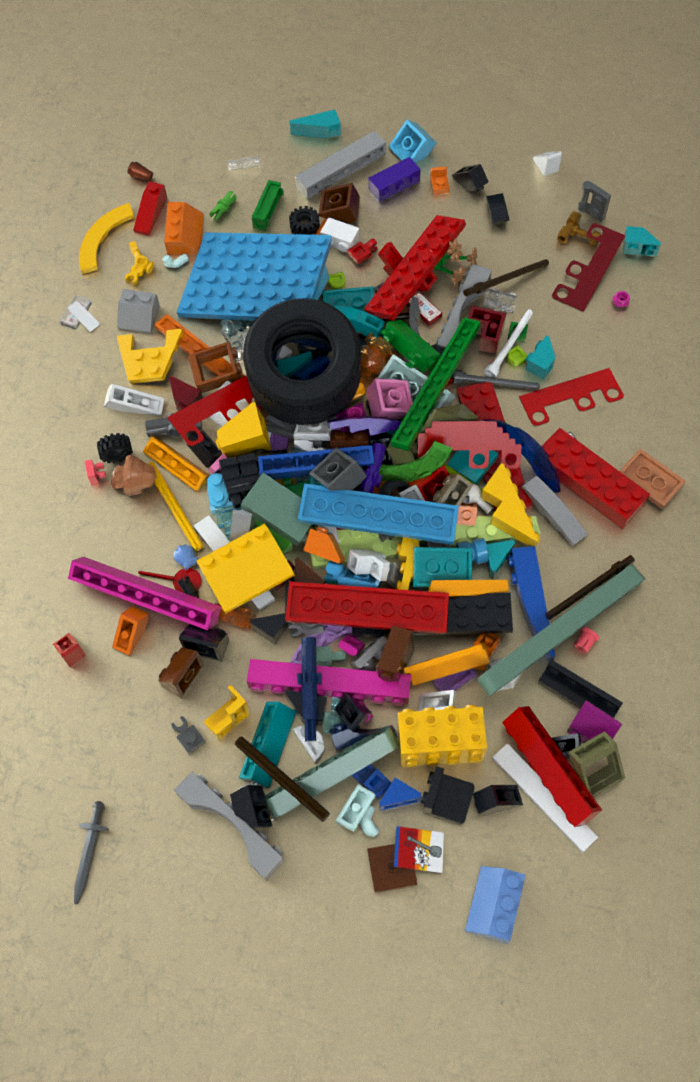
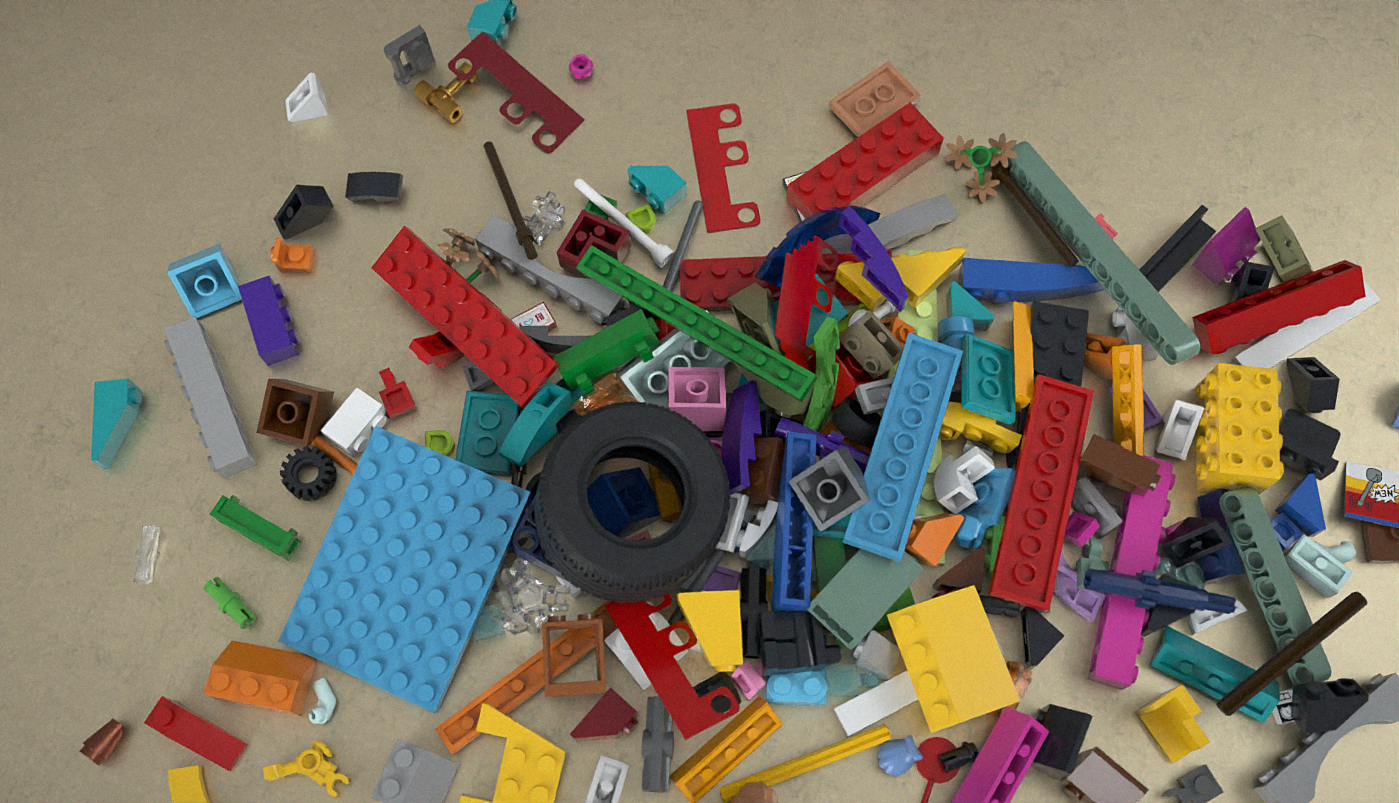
camera: 80 degrees left, 5 degrees up
none -> dark purple slope [839,206,909,312]
none -> medium nougat plant [945,133,1018,203]

